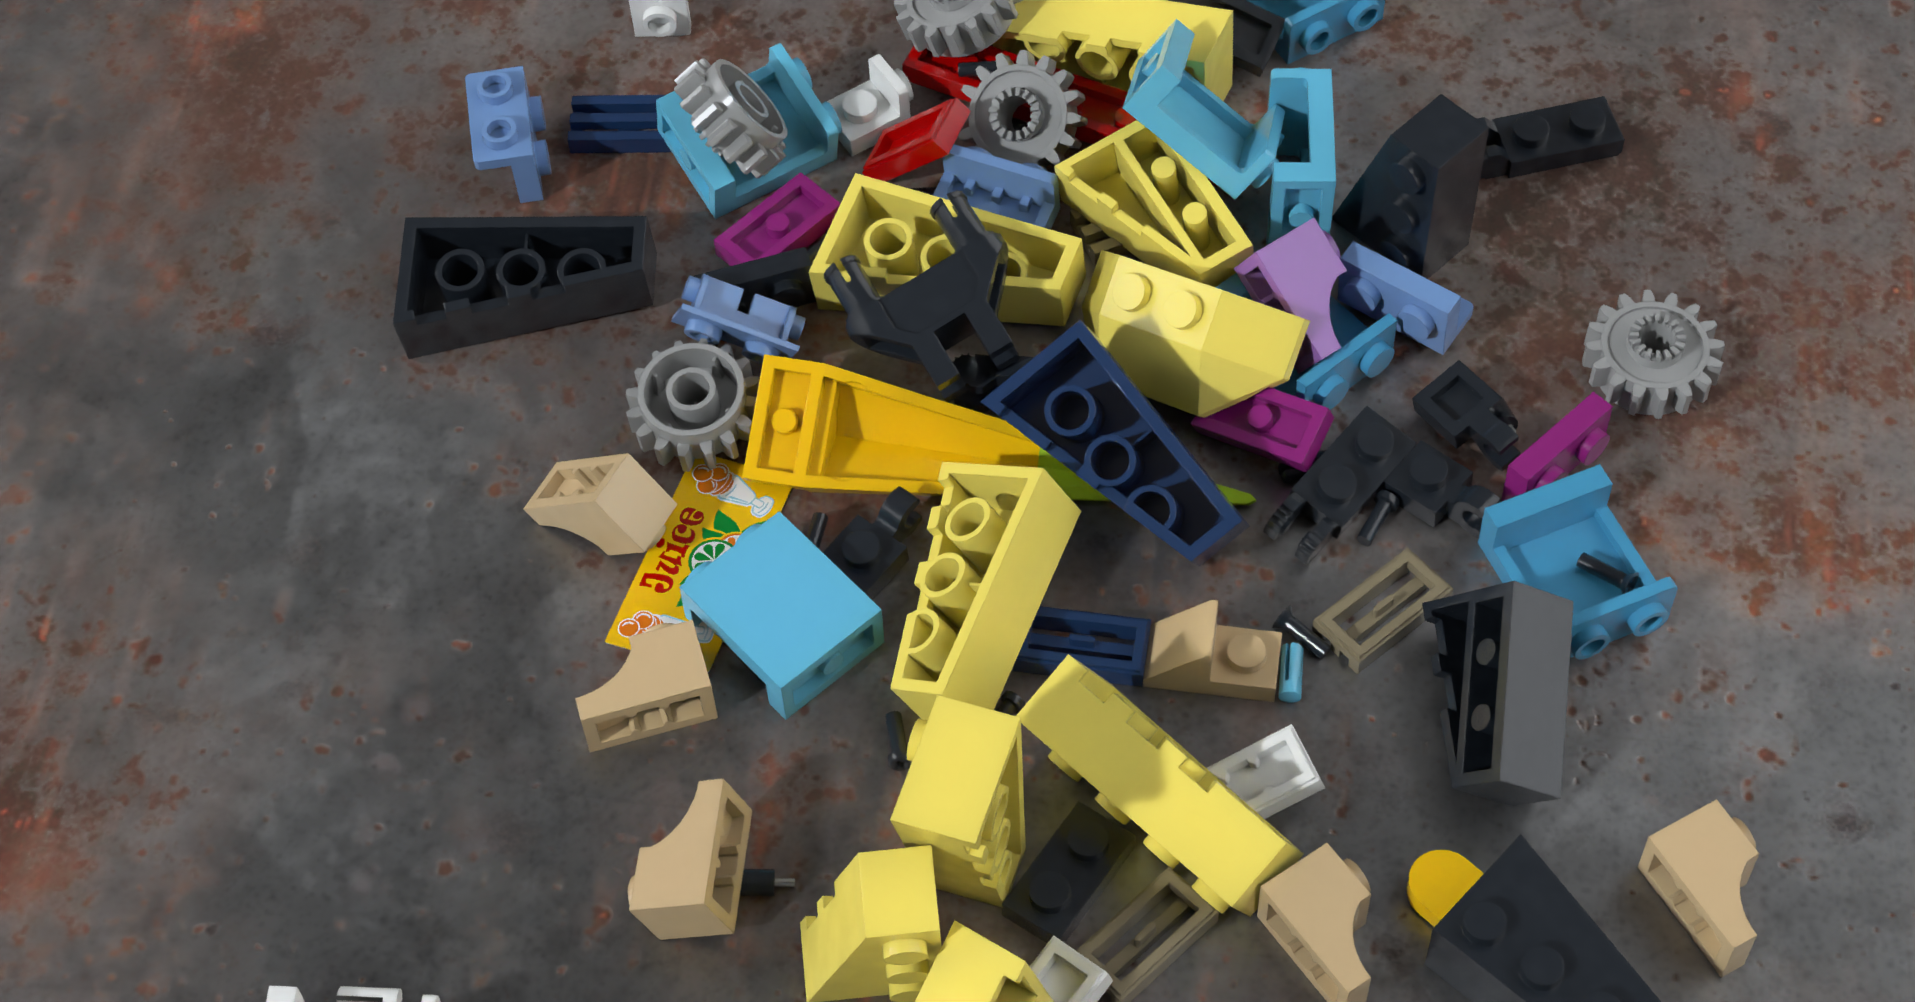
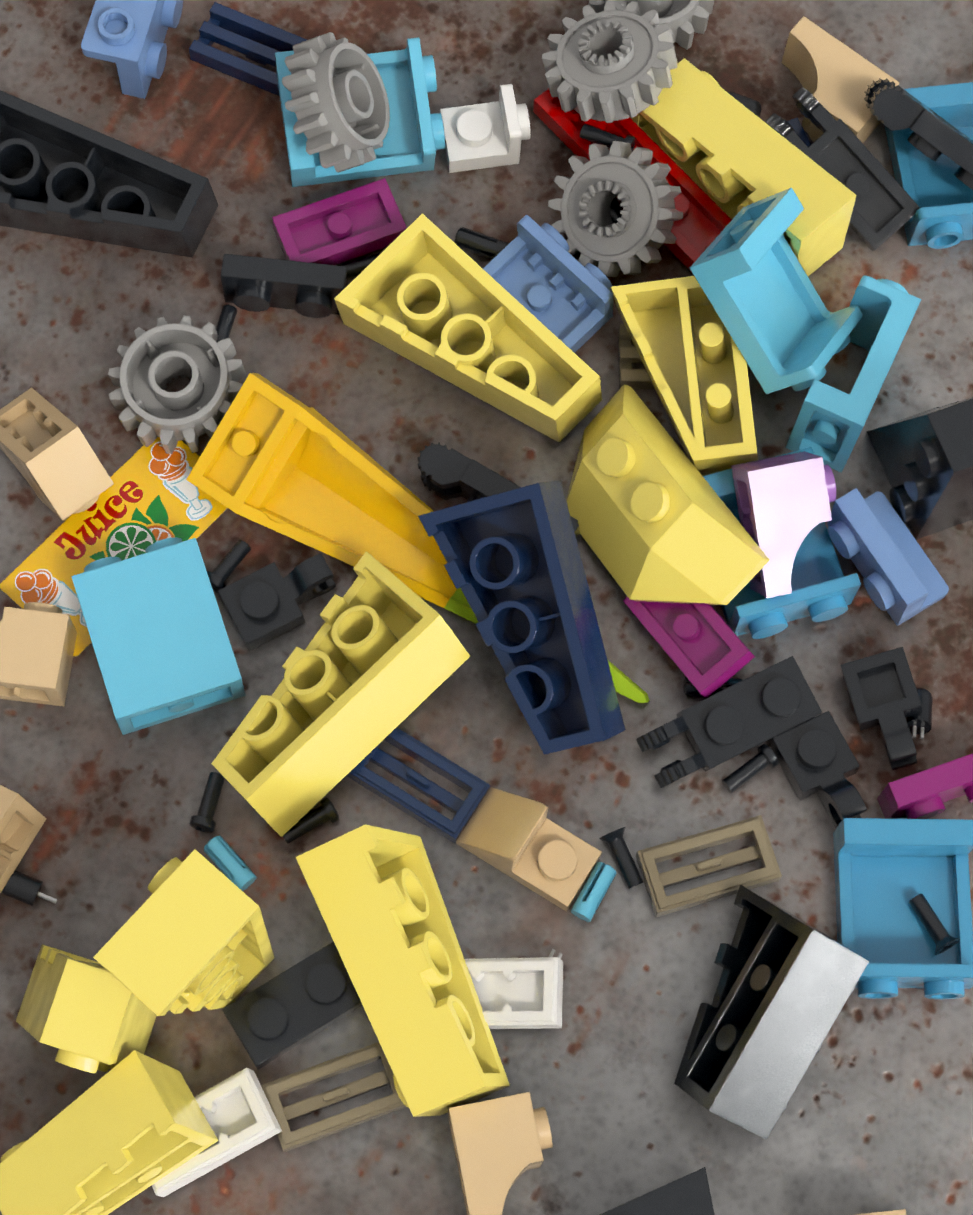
camera: 15 degrees right, 15 degrees up
medium blue hinge [671,274,806,364] -> none
black connector [824,190,1021,402] -> none
red tile [862,98,971,182] -> none
yellow tile [1406,850,1484,927] -> none

